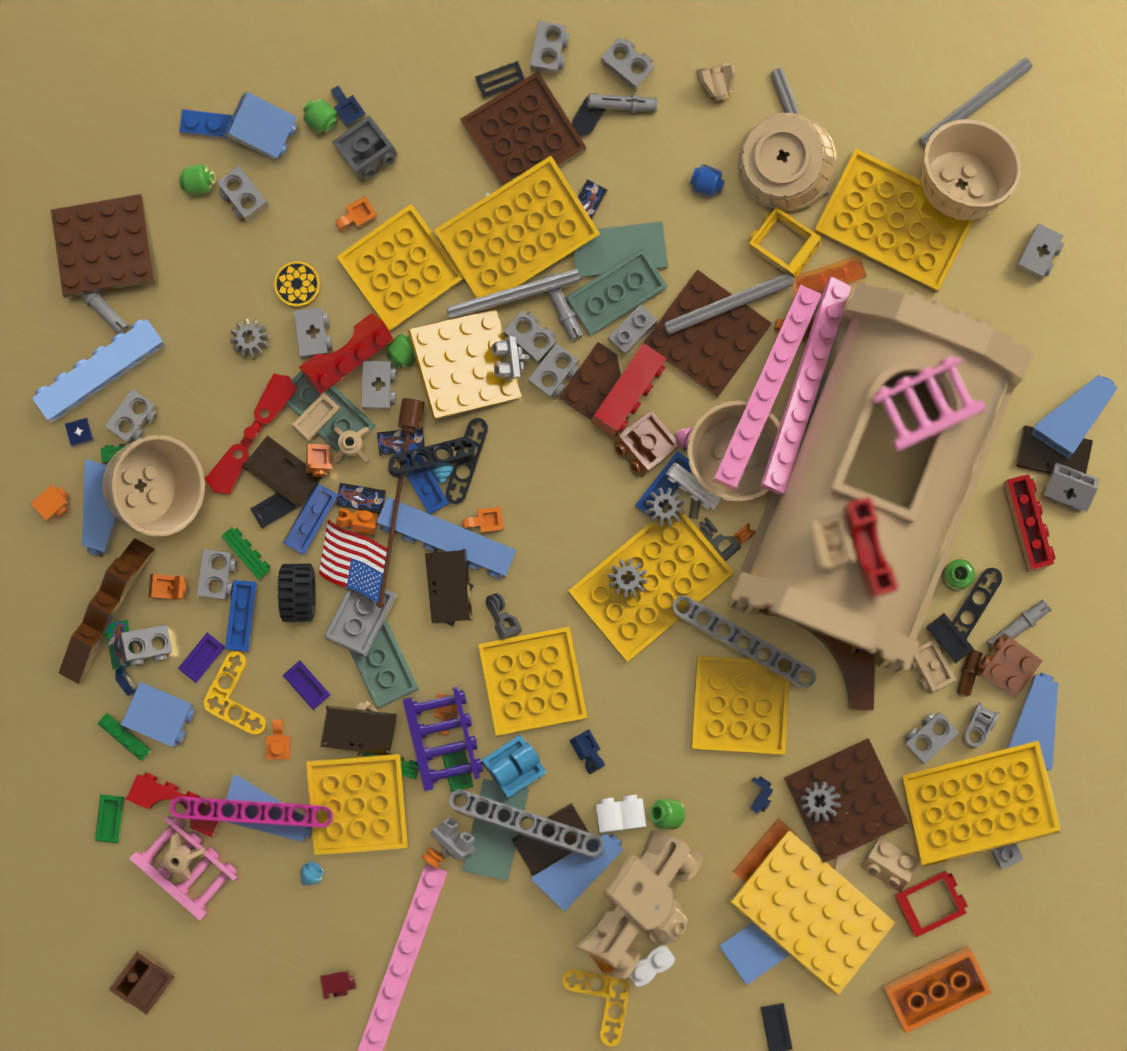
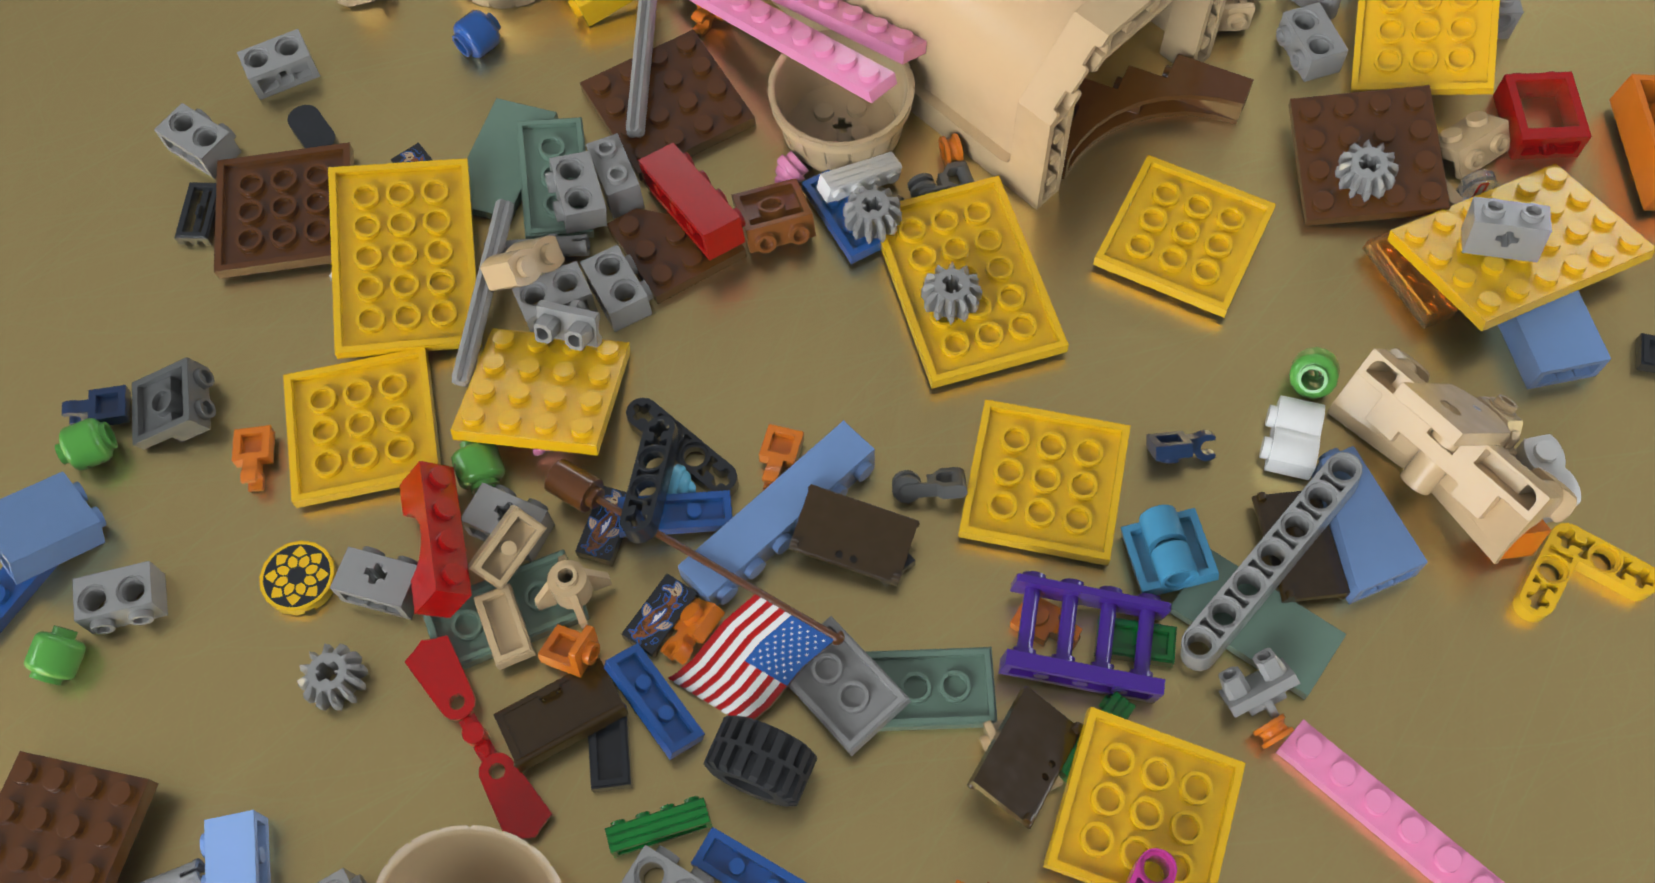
camera: 65 degrees left, 20 degrees down
dark purple tile [282,660,331,710] -> none
light grey pin [587,93,658,113] -> none
light grey beam [672,596,816,688] -> none
dark blue bracket [749,776,773,814] -> none
none -> tan slope [468,505,547,591]
none -> tan brick [480,236,565,291]
none -> light grey brick [545,151,607,234]
none -> clear tile [1456,169,1499,200]
none -> light grey brick [1461,197,1552,263]

